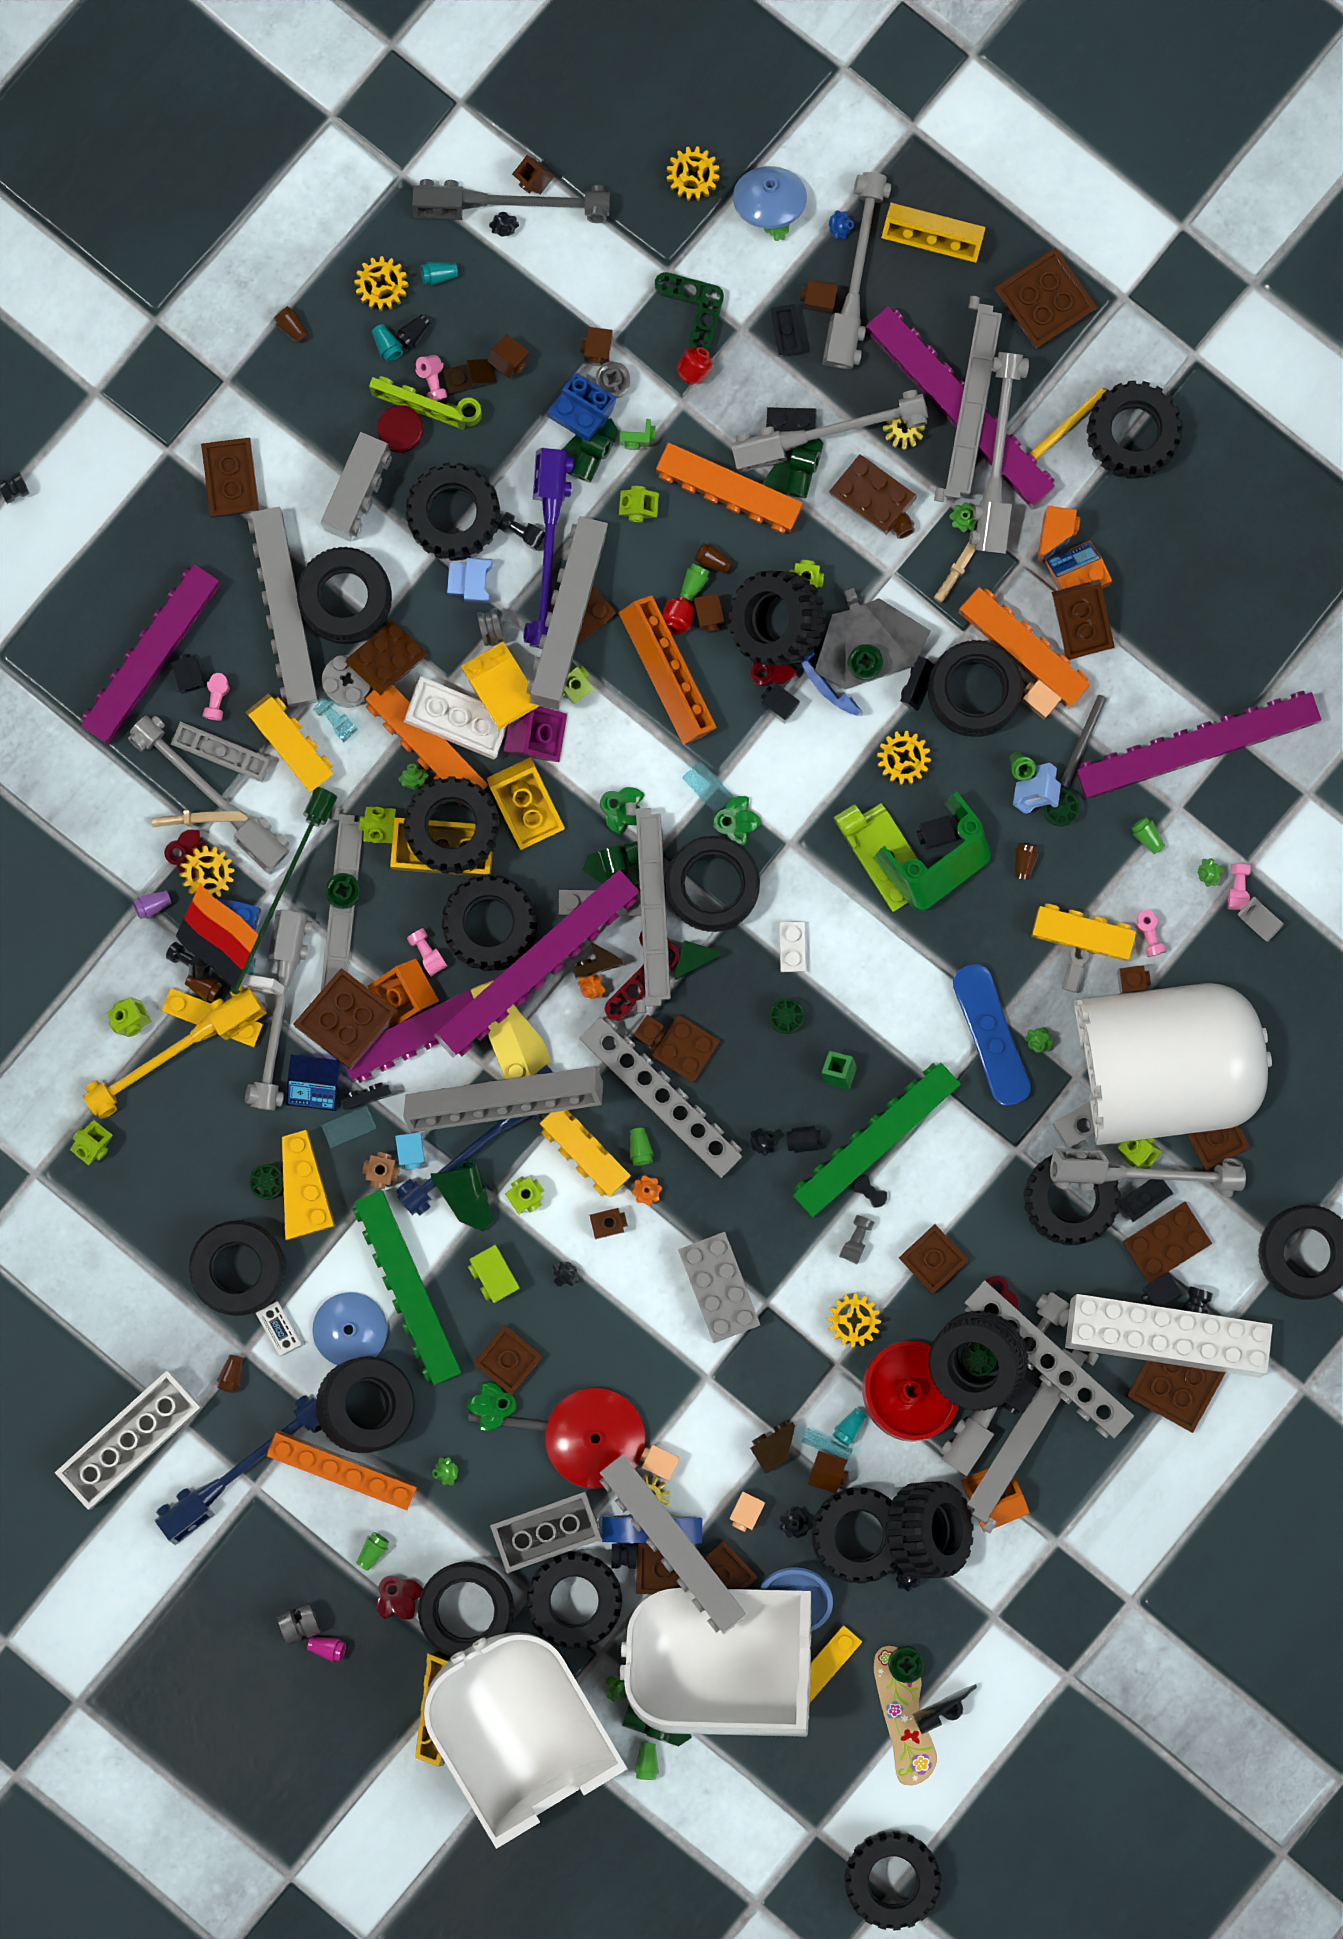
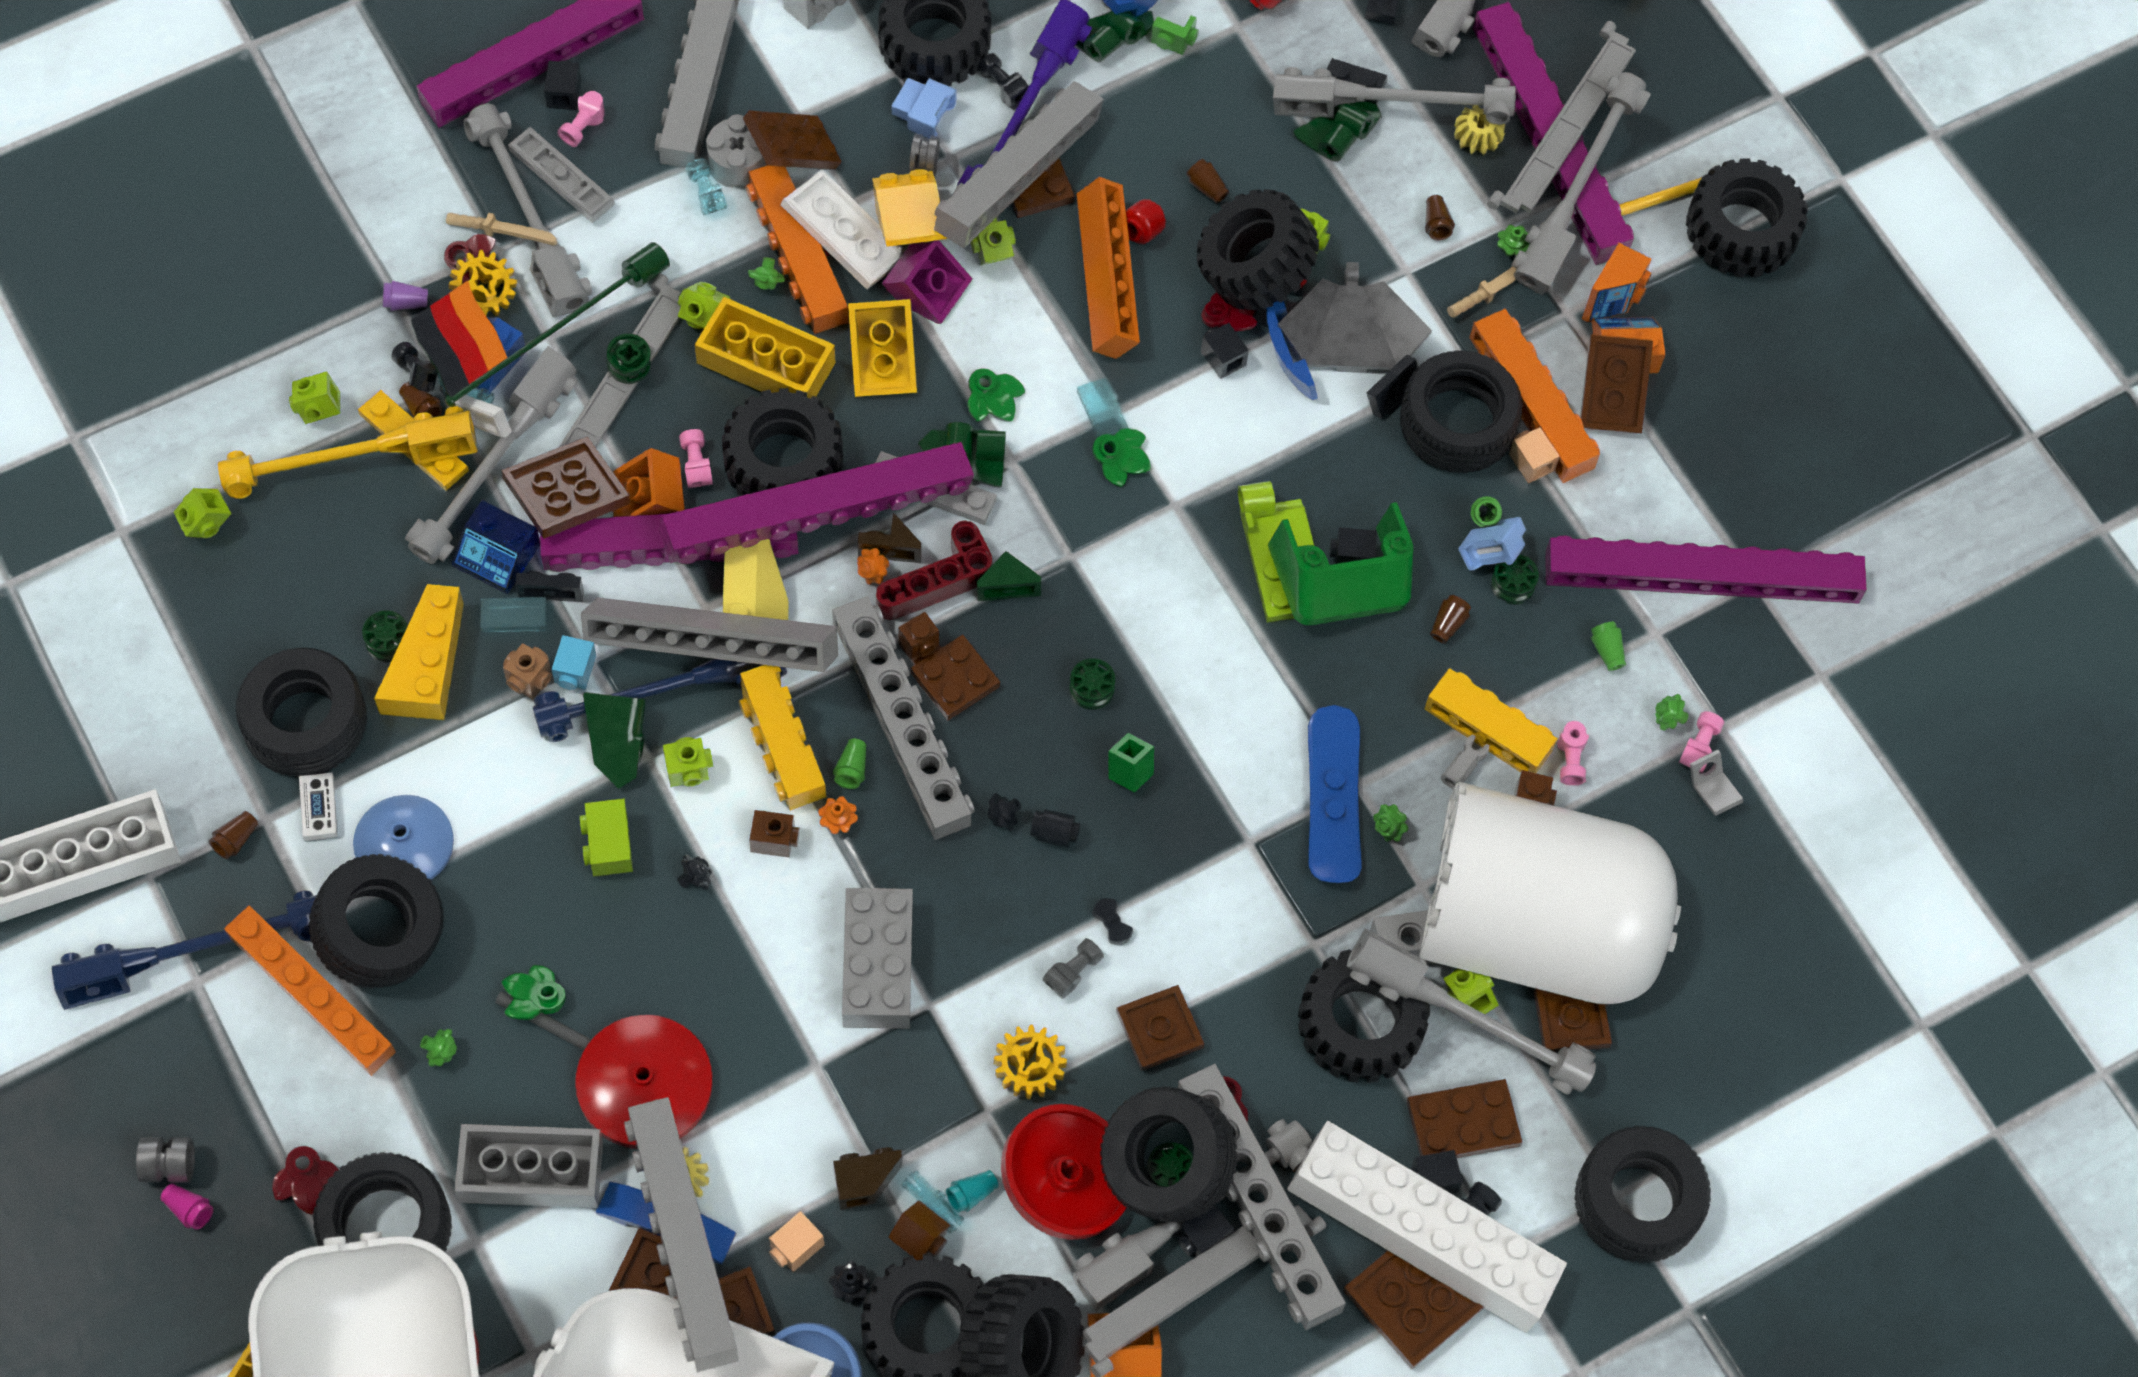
camera: 15 degrees right, 20 degrees down
yellow wedge [245,694,333,792] -> none
black tyre [297,547,392,644] -> none
green brick [352,1190,462,1385] -> none
bright green cone [356,1532,390,1571] -> none
black tyre [404,776,500,874] -> none
reddish brown plate [473,1325,543,1395] -> none
black tyre [526,1552,622,1649] -> none
black wheel [611,1544,637,1569] -> none
lime brick [619,486,659,523] -> none
light grey piece [626,802,671,1013] -> none
light nougat brick [639,1445,680,1481] -> none
orange brick [656,443,803,534] -> none
black tyre [666,835,760,932] -> none
bright green cone [680,563,710,601] -> none
reddish brown brick [694,593,724,633] -> none
white plate [779,922,806,972] -> none
green brick [793,1063,961,1218] -> none
reddish brown plate [829,454,917,535] -> none
dark green wheel [847,644,883,681] -> none
yellow gear [877,731,931,785] -> none
reddish brown plate [994,247,1097,350] -> none
dark grey bar [1060,695,1107,789] -> none
black plate [1119,1179,1173,1223] -> none

